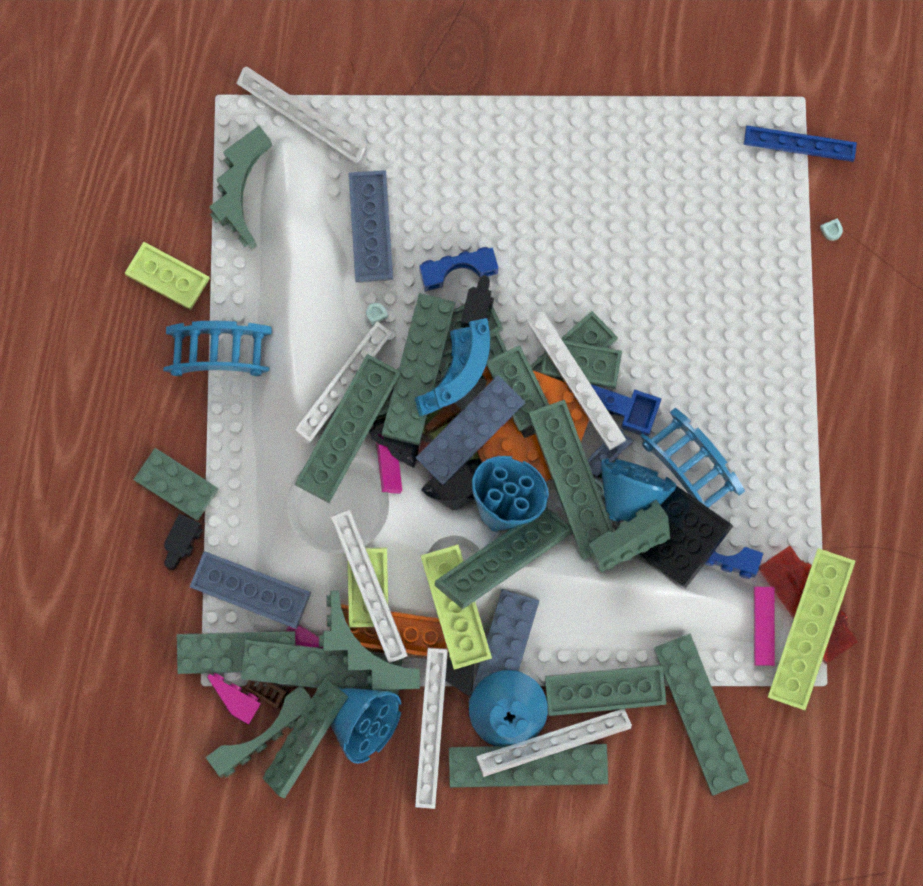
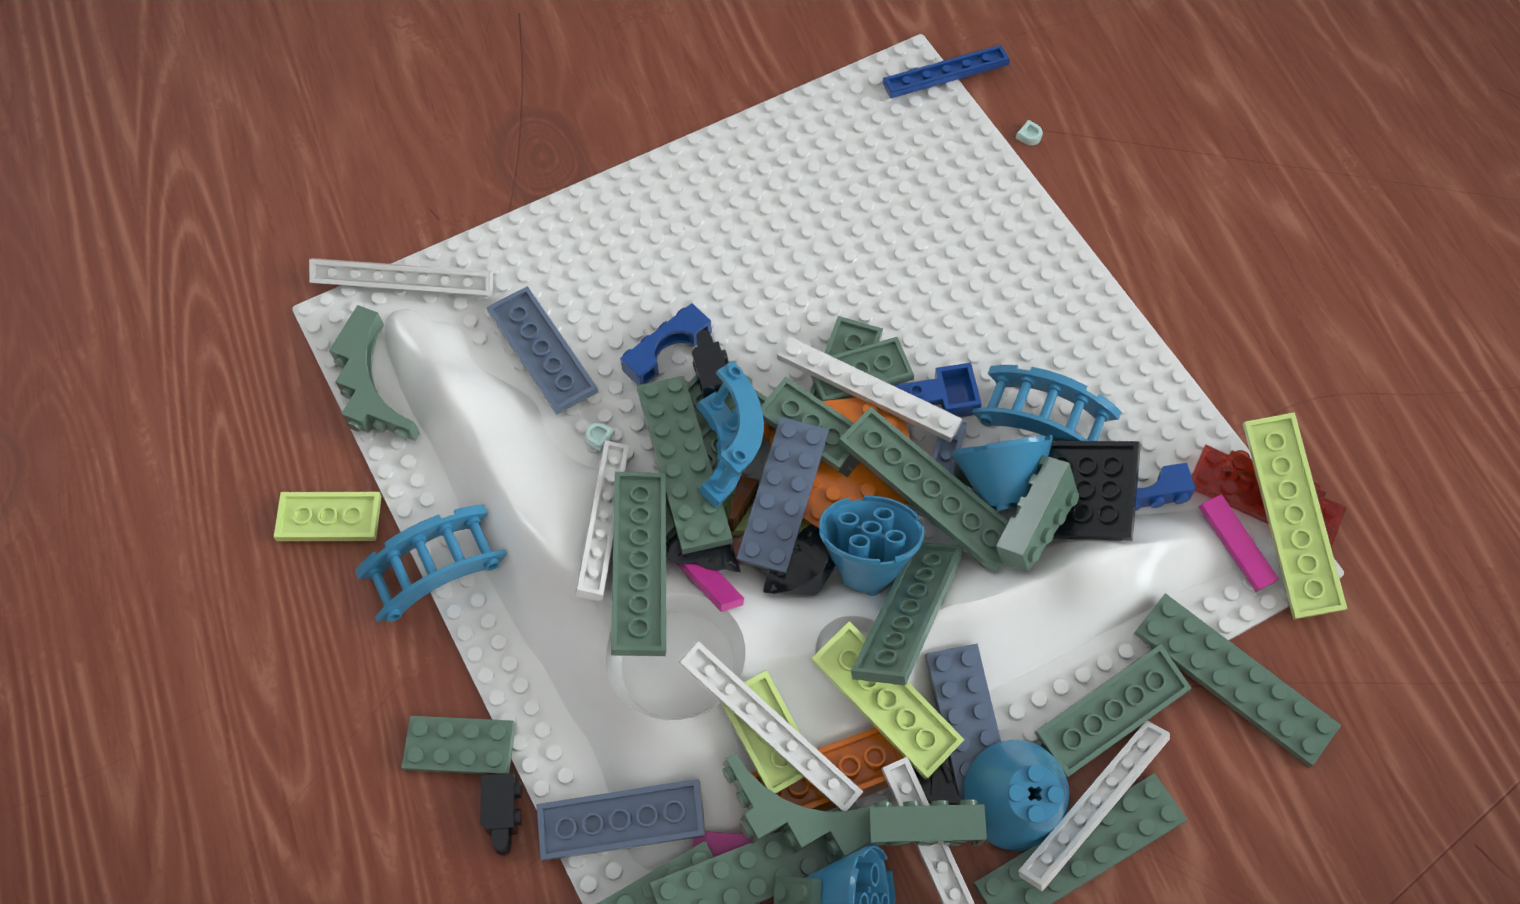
camera: 25 degrees left, 15 degrees down
none -> sand green wedge [869,800,987,846]

